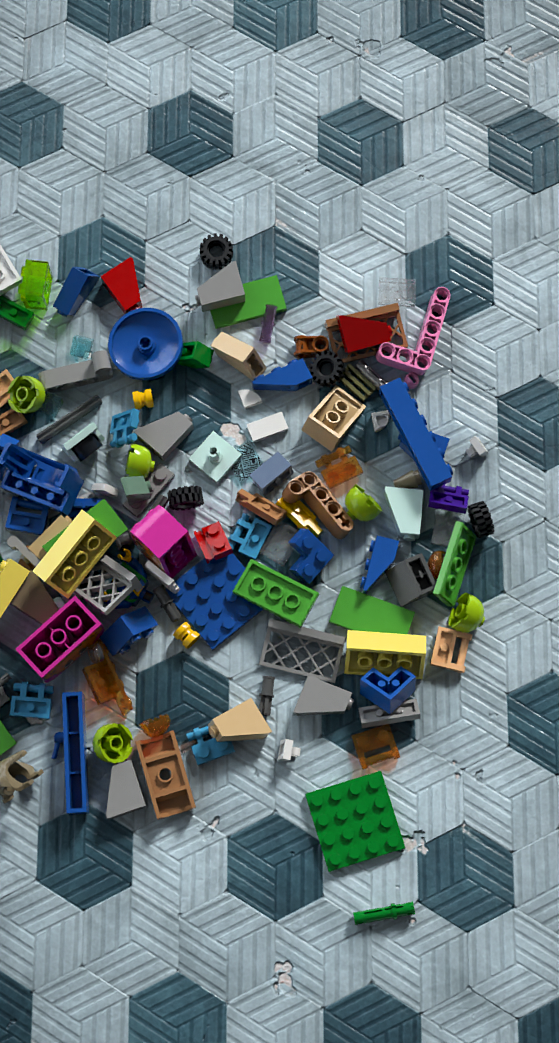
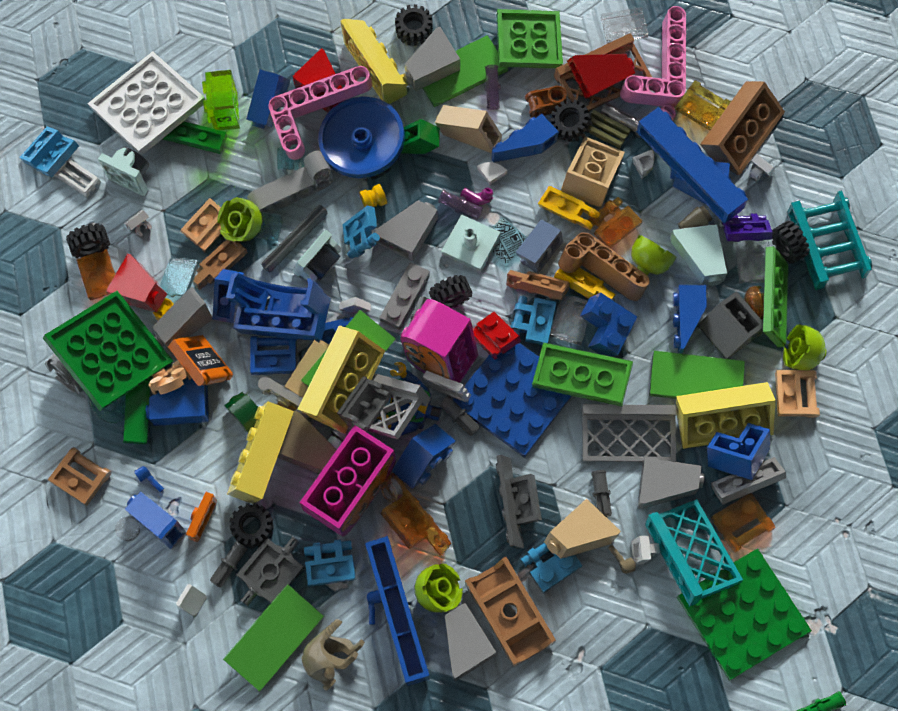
camera: 10 degrees left, 5 degrees down
dark grey bush [115,528,135,550] -> none
sand green slope [120,476,153,506] -> none
lime cylinder [124,443,155,479] -> none
clear orange hair [139,713,171,738] -> none
yellow wheel [173,622,200,649] -> none
white tile [246,412,288,443] -> none
none -> bright pink beam [268,66,372,160]
none -> dark grey hinge [337,376,392,432]
none -> light yellow slope [340,19,408,104]
none -> clear purple pin [438,189,483,220]
none -> magenta arm [460,187,494,206]
none -> bright green plate [496,9,563,69]
none -> dark grey bracket [496,455,542,549]
none -> yellow hinge [538,186,600,230]
none -> dark tan hand [608,545,636,574]
none -> teal fence [645,499,743,606]
none -> clear yellow plate [675,80,731,131]
none -> medium nougat slope [700,81,785,175]
none -> teal fence [787,190,872,290]

